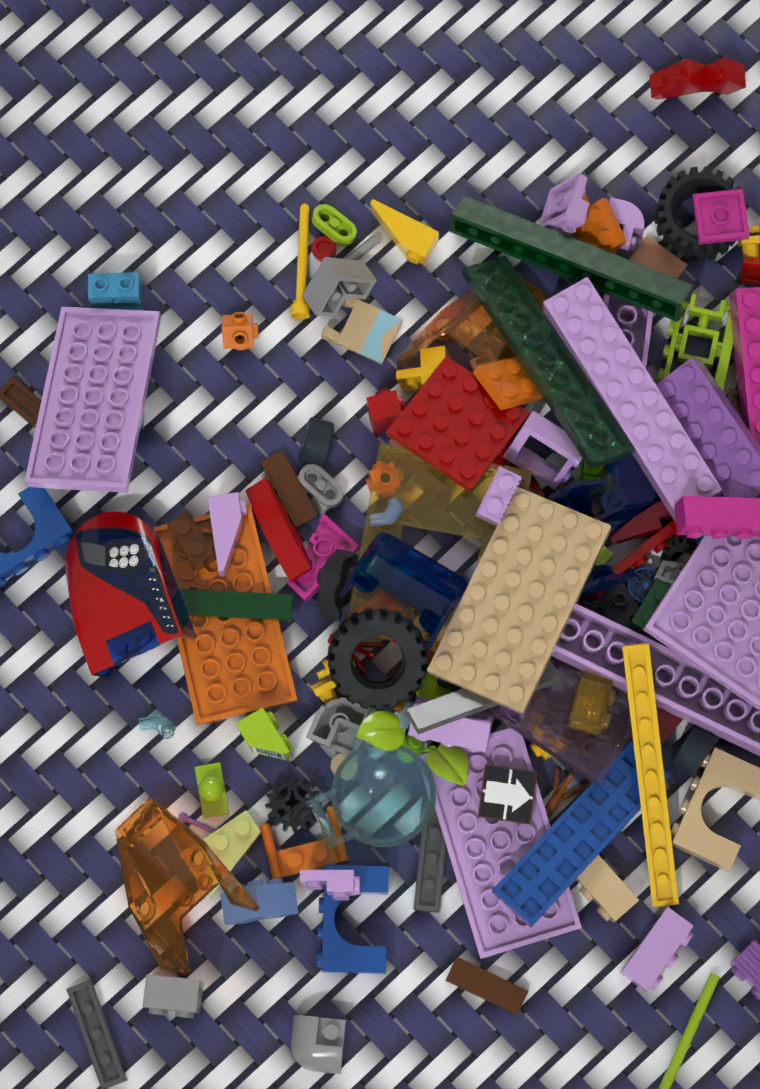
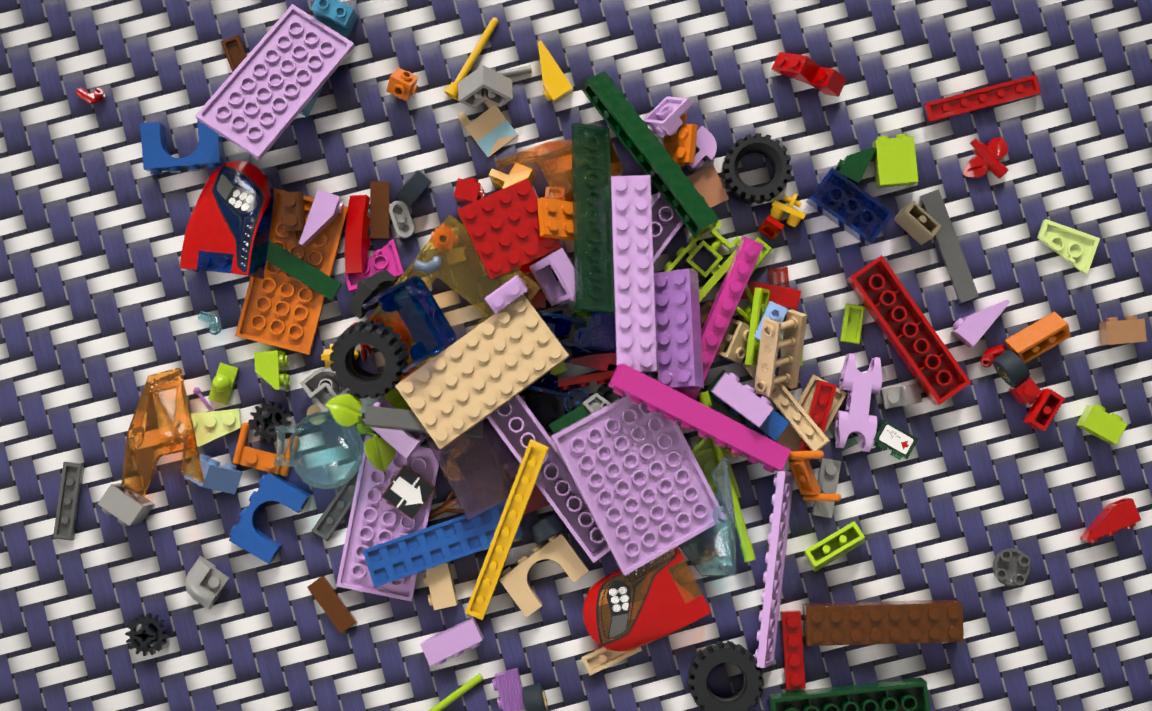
camera: 30 degrees right, 10 degrees up
lavender plate [300,870,360,901] -> none
lime plate [312,204,357,246] -> none
red tile [312,236,337,262] -> none
clear yellow brick [568,672,616,736] -> none
dark pink tile [692,189,750,245] -> none

